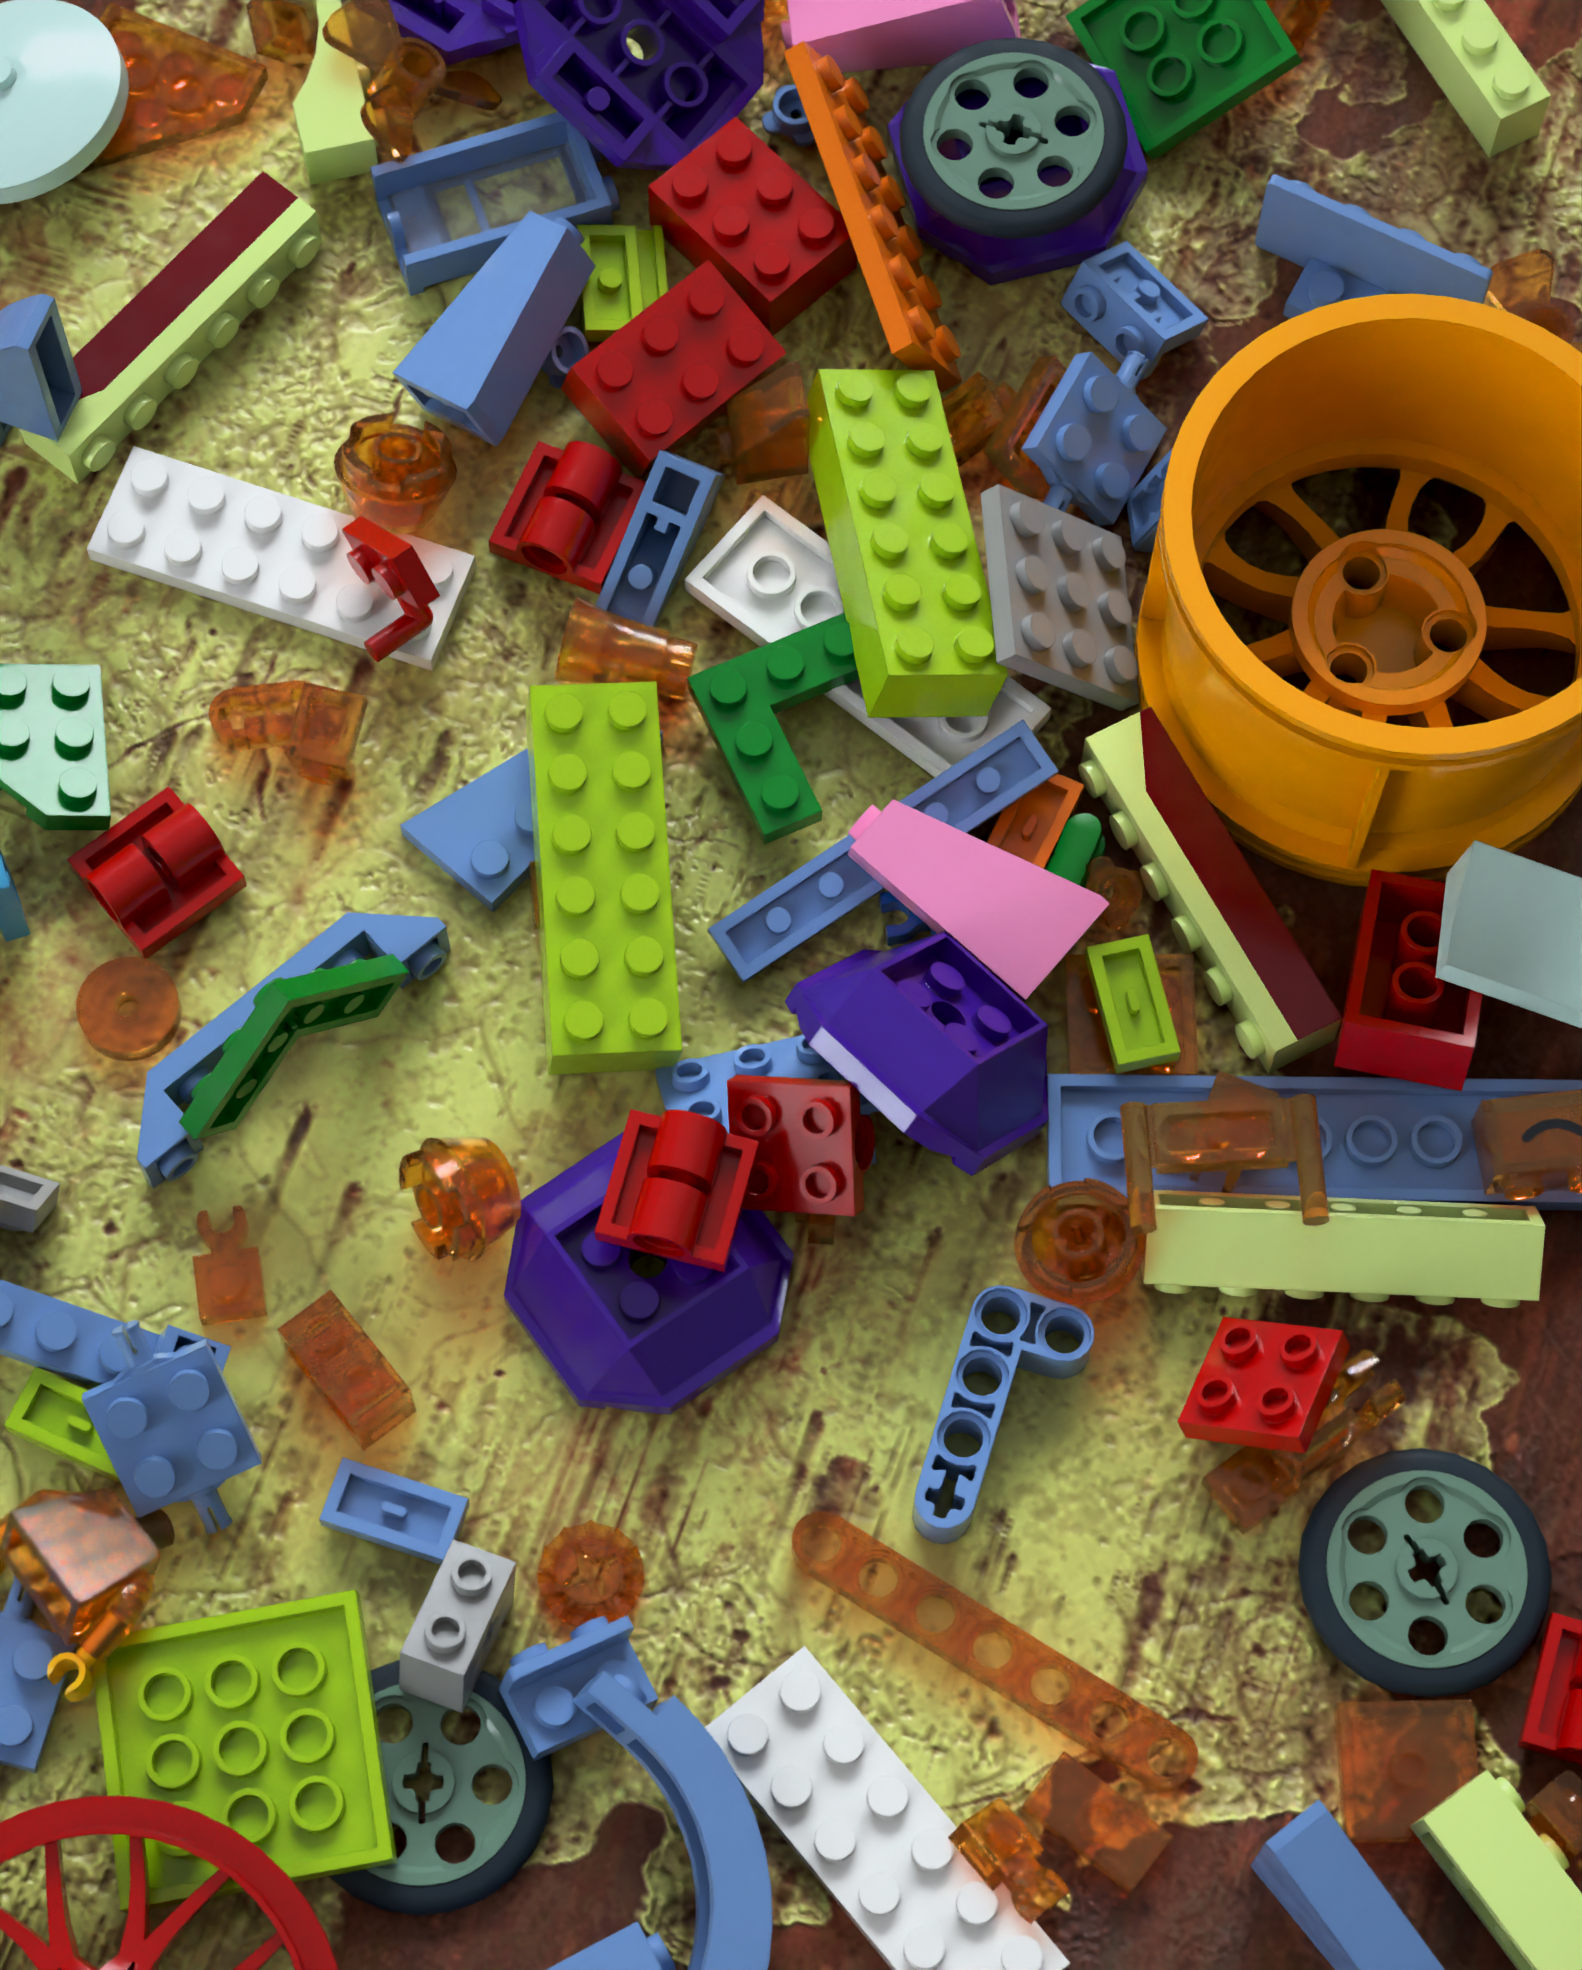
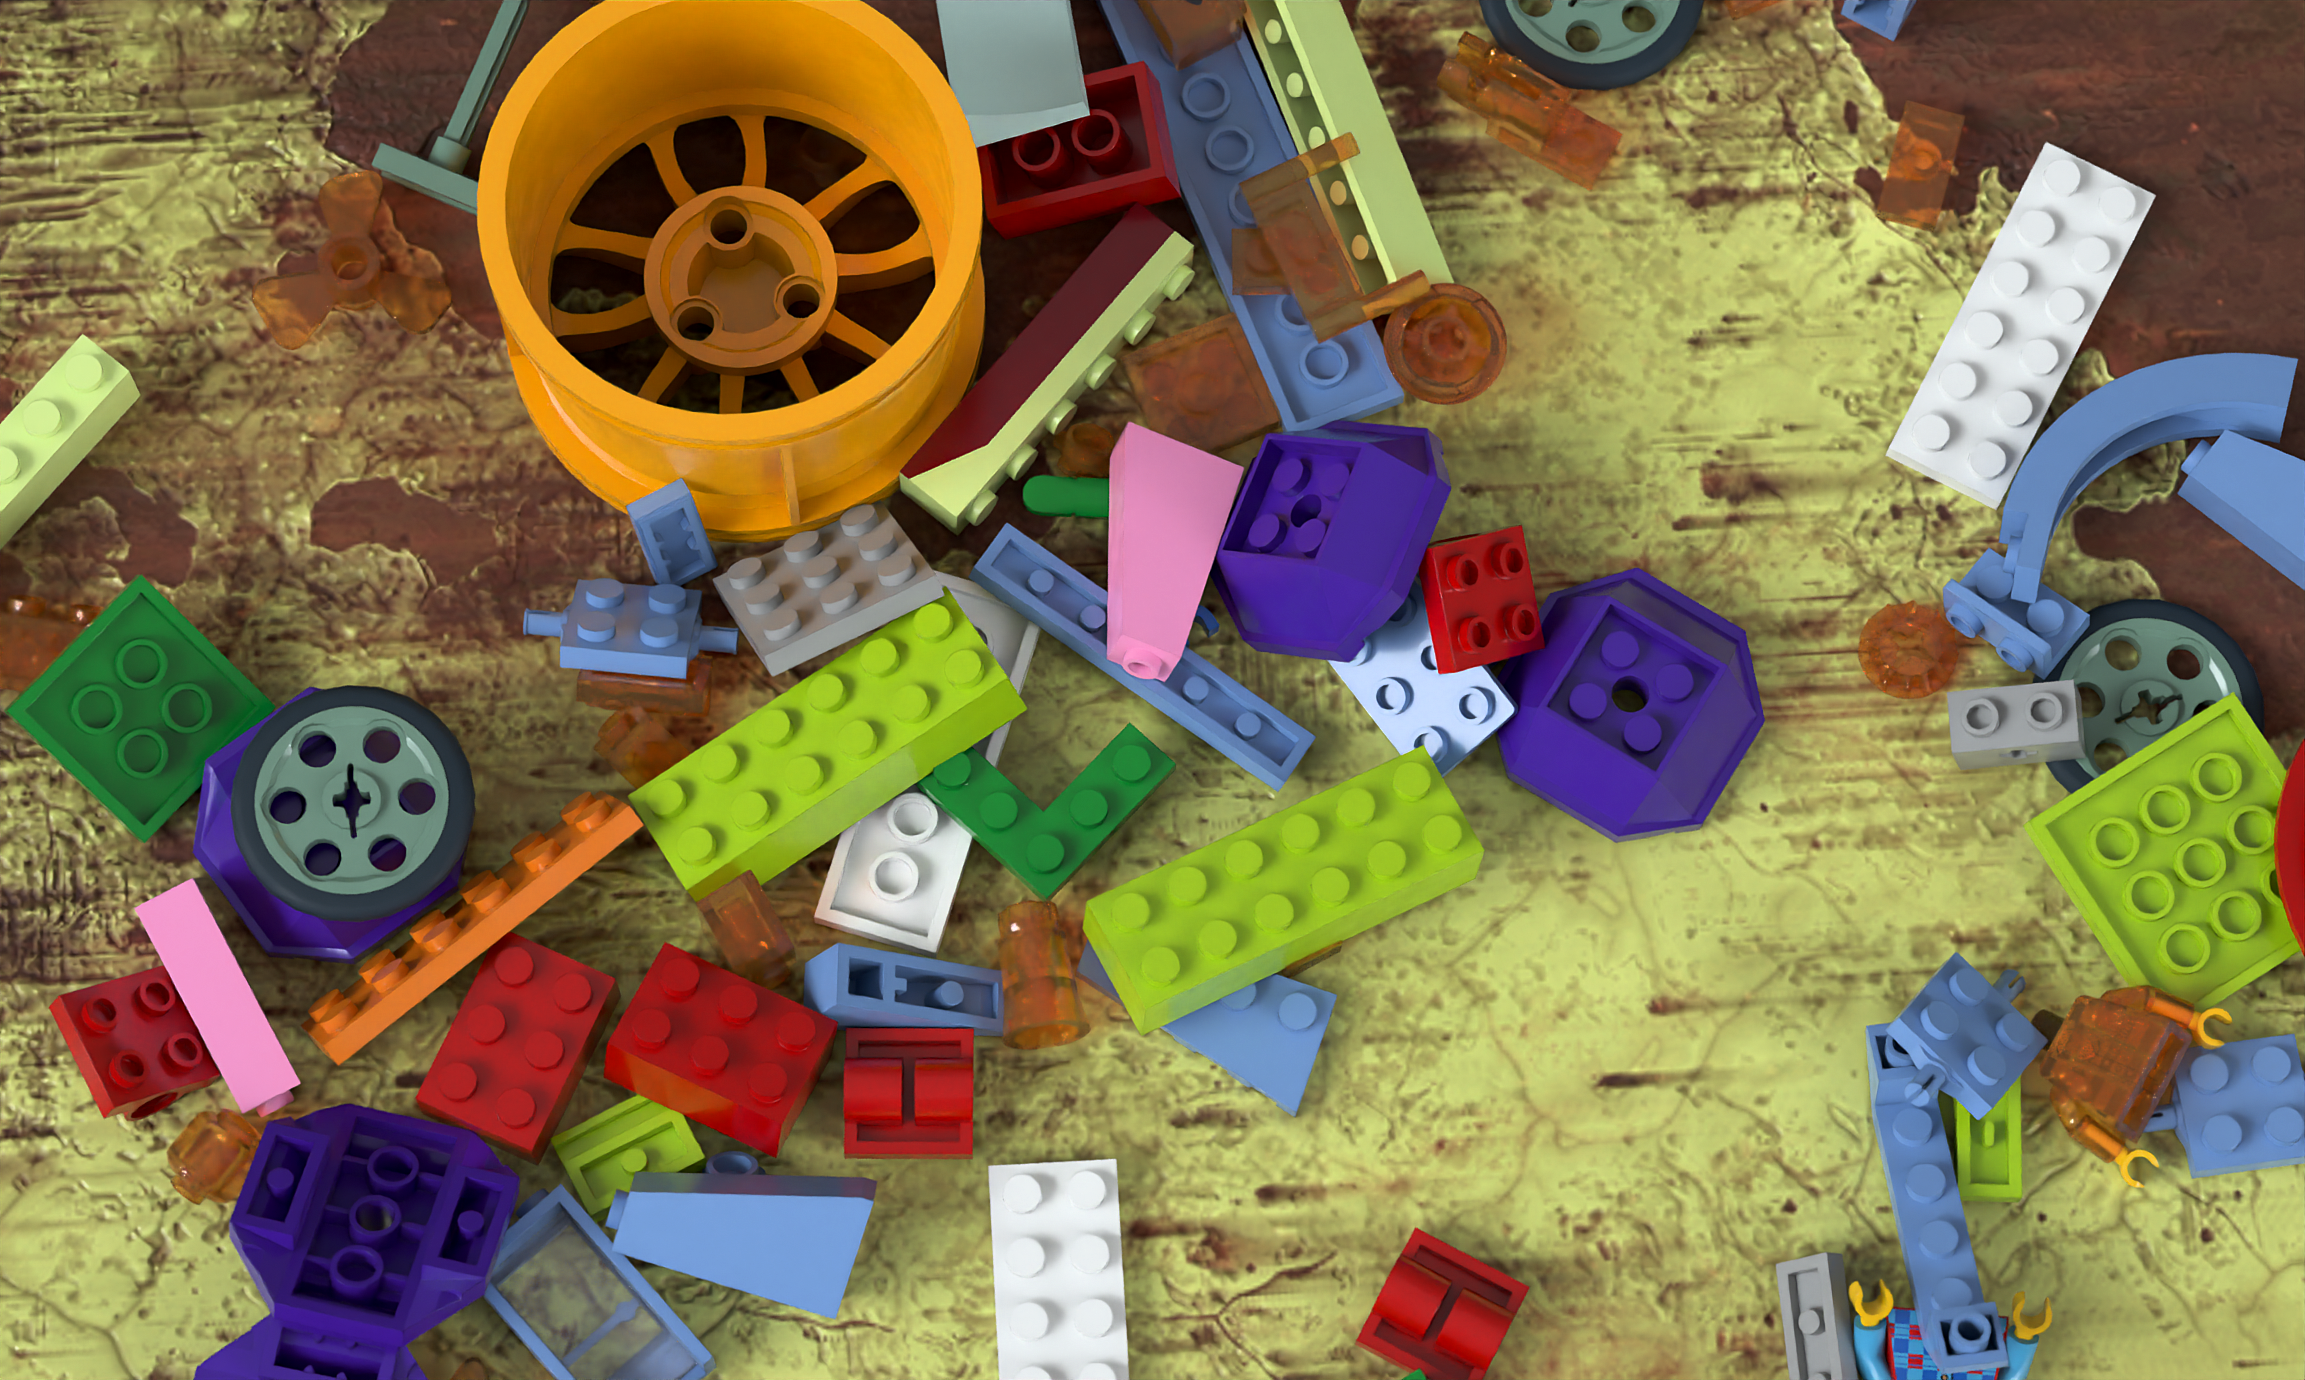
camera: 115 degrees left, 5 degrees up
clear orange piece [76,957,182,1061] -> none
medium blue slope [137,912,450,1189] -> none
green plate [179,954,409,1140] -> none
clear orange plate [192,1205,268,1326] -> none
clear orange beam [208,680,330,751] -> none
clear orange brick [277,1289,416,1451] -> none
clear orange bracket [284,682,368,786] -> none
medium blue plate [319,1457,470,1565] -> none
clear orange cone [334,413,457,534] -> none
red plate [341,516,440,662] -> none
clear orange cone [399,1137,521,1261] -> none
red plate [595,1109,759,1272] -> none
medium blue plate [762,84,815,147] -> none
clear orange beam [791,1511,1198,1792] -> none
medium blue beam [912,1285,1094,1544] -> none
clear orange plate [948,1797,1069,1924] -> none
orange plate [987,773,1085,869] -> none
medium blue bracket [1061,241,1209,380] -> none
lime plate [1085,934,1181,1074] -> none
red plate [1177,1317,1350,1454] -> none
medium blue bracket [1255,174,1493,319] -> none

